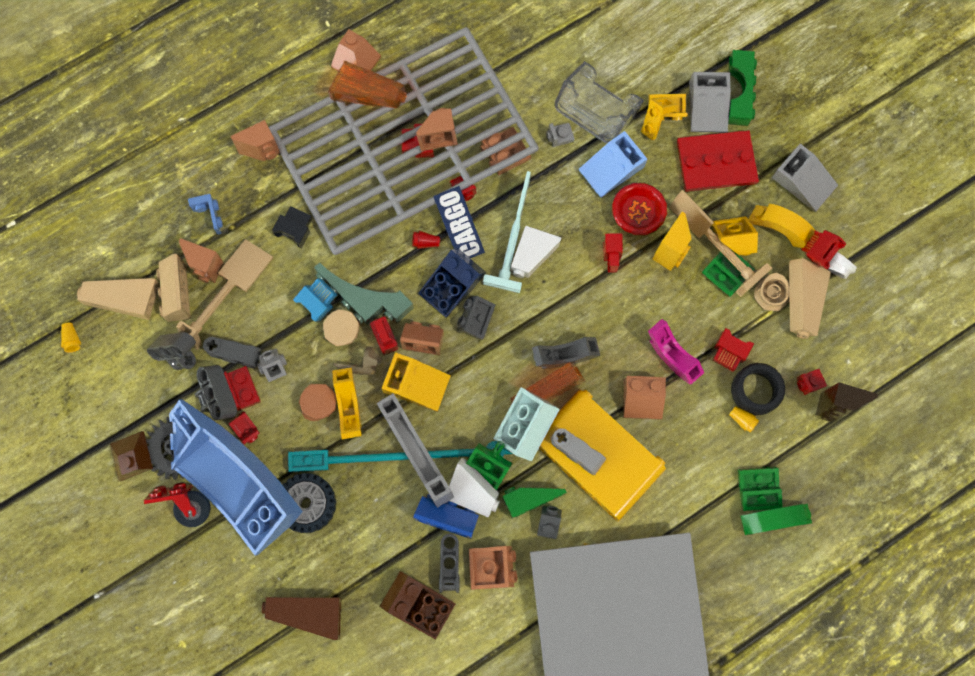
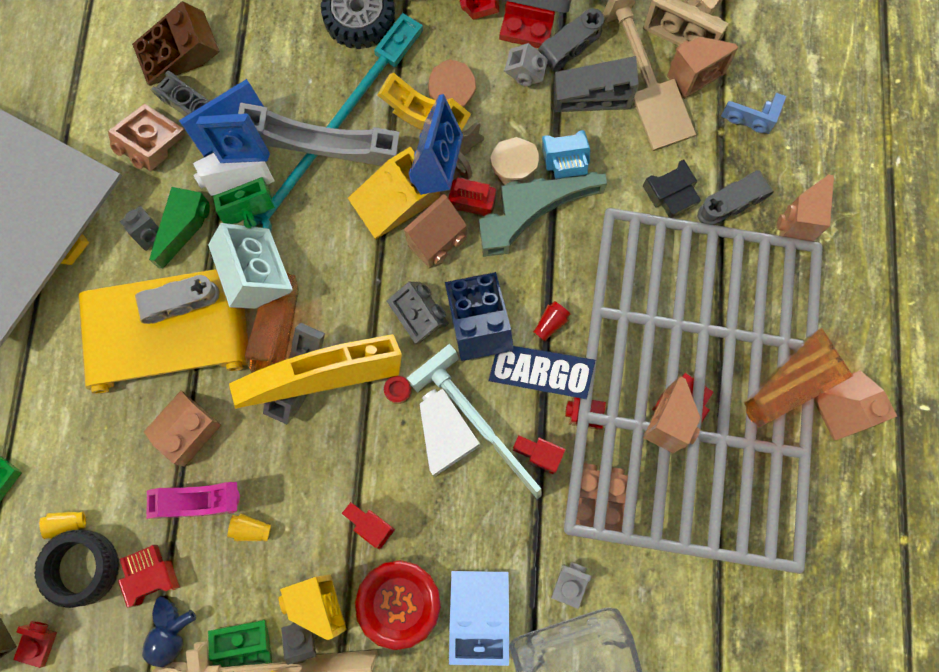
camera: 135 degrees right, 0 degrees up
none -> dark blue piece [142,596,196,668]
none -> blue plate [196,114,270,163]
none -> yellow cone [227,513,271,542]
none -> yellow slope [229,334,402,409]
none -> dark grey bracket [281,622,318,665]
none -> red tile [384,376,411,404]
none -> blue slope [409,94,463,195]
none -> red piece [512,435,565,475]
none -> dark grey wedge [554,56,639,112]
none -> dark grey piece [697,170,774,225]

